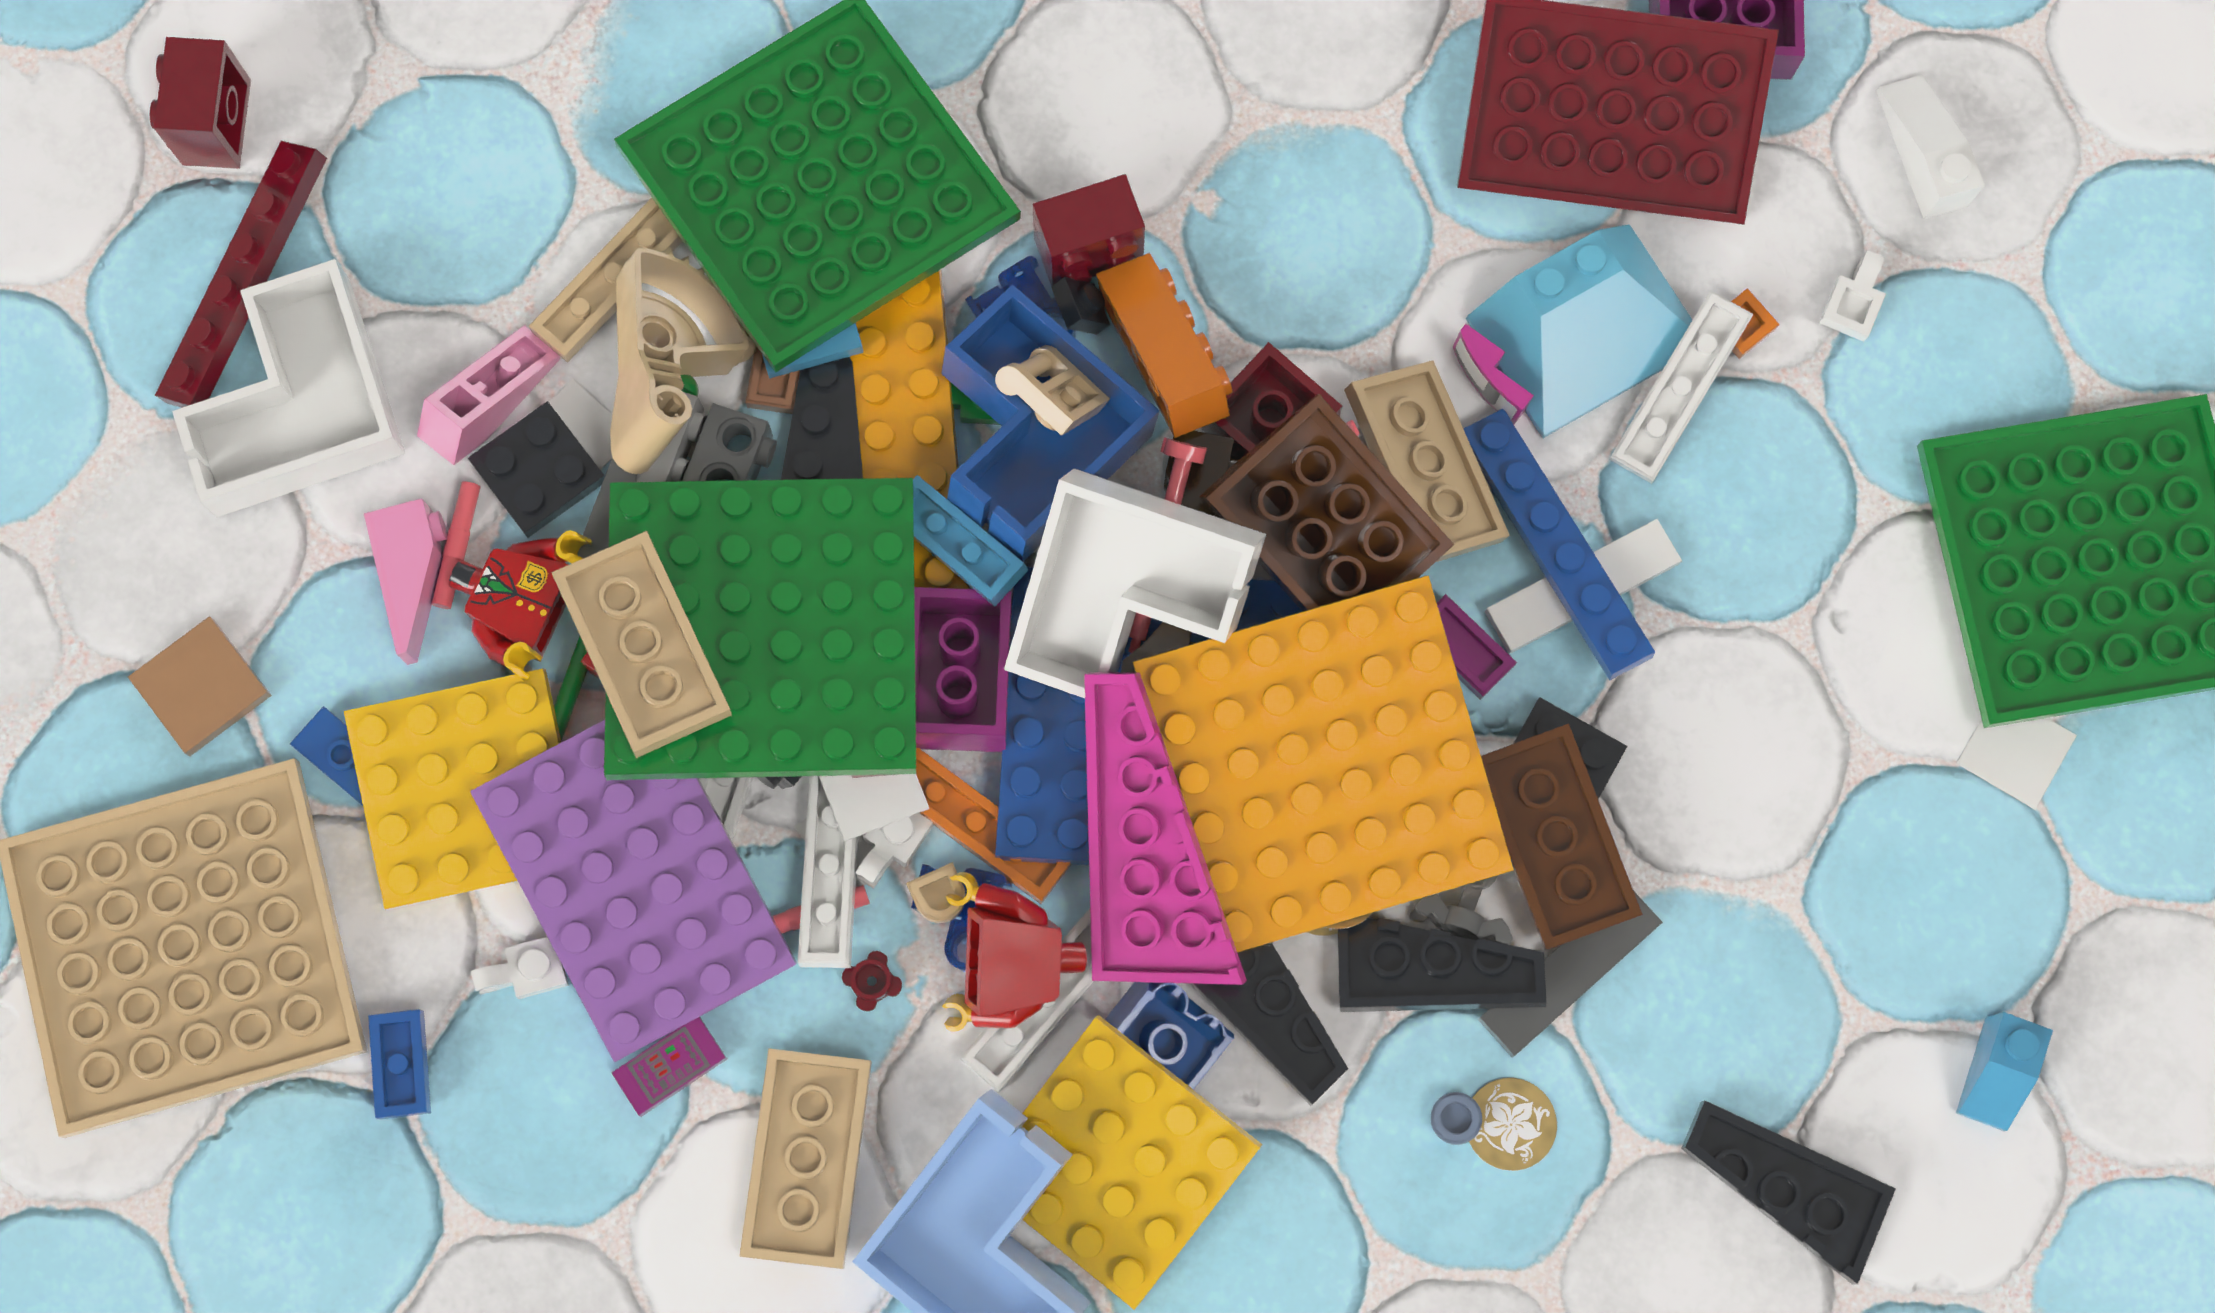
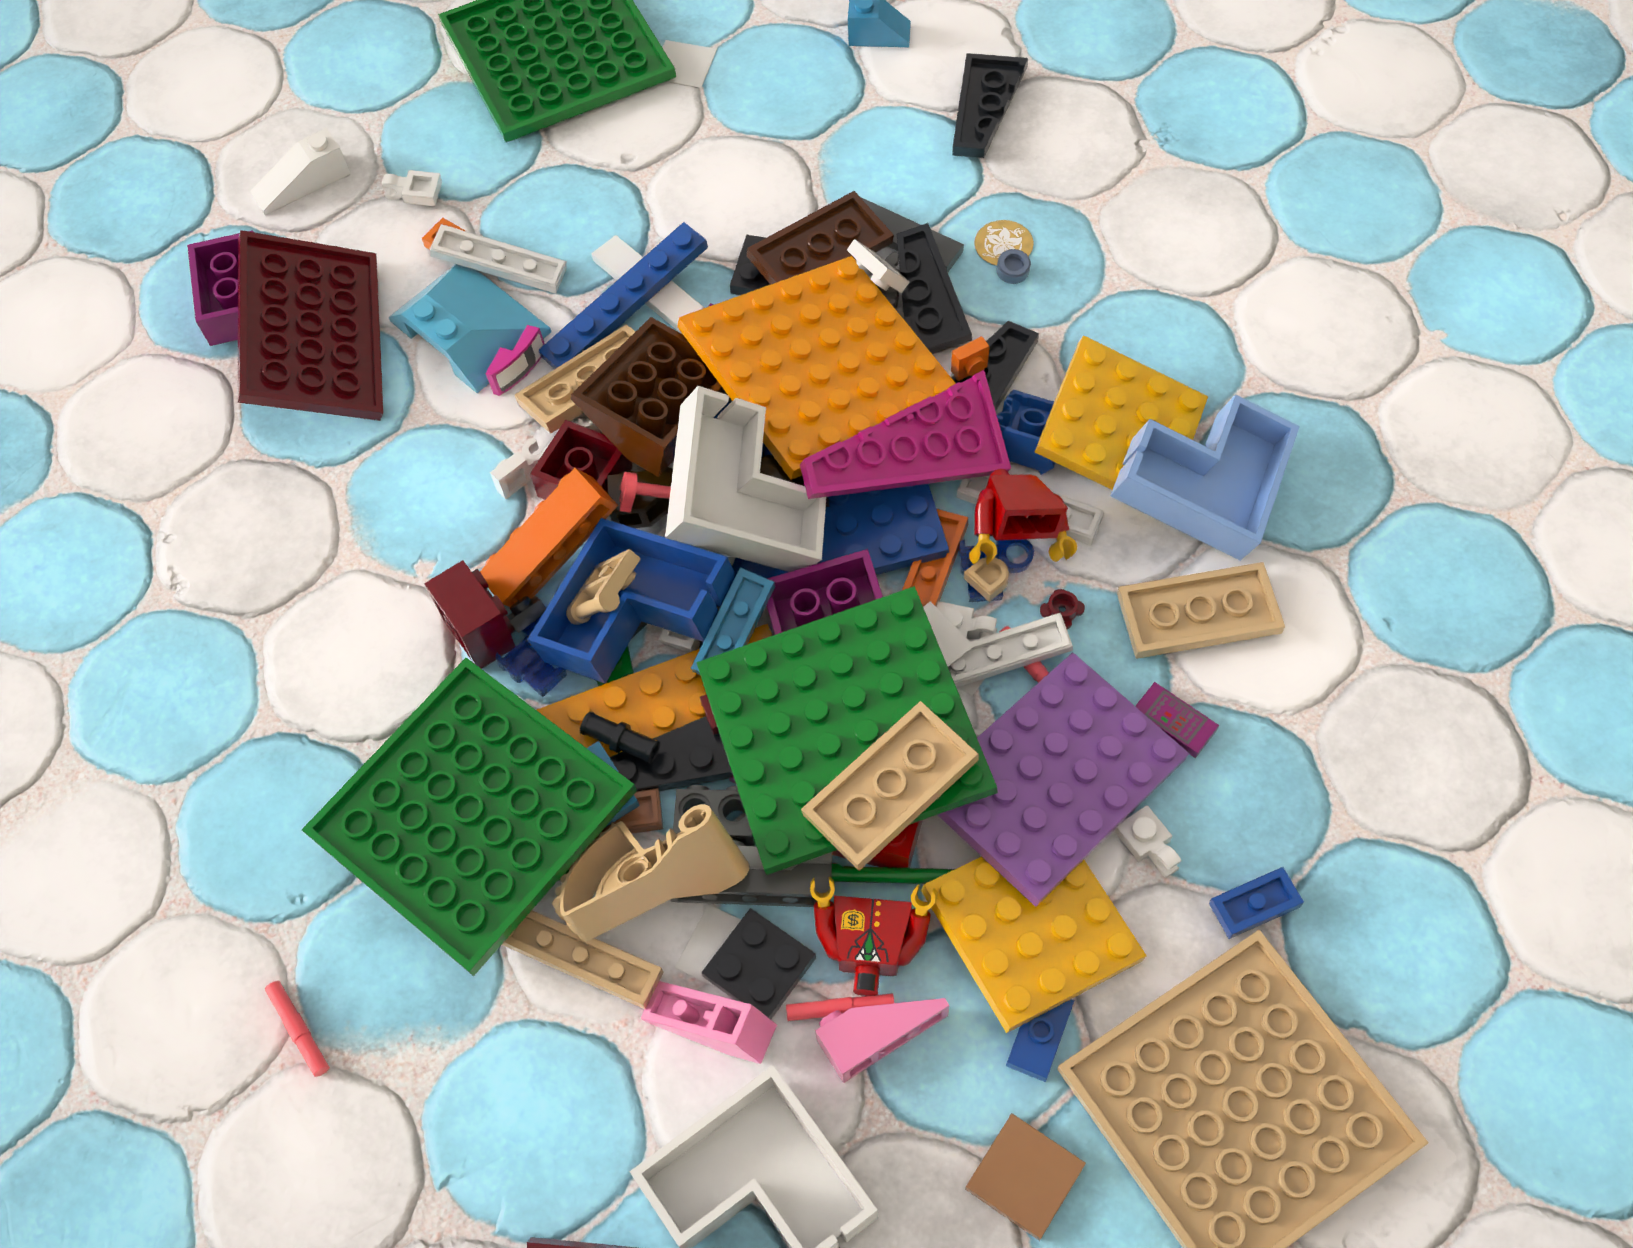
camera: 100 degrees left, 15 degrees down
none -> white plate [490,438,546,499]
none -> black pin [580,712,660,764]
none -> white plate [847,239,910,293]
none -> orange plate [951,336,989,381]

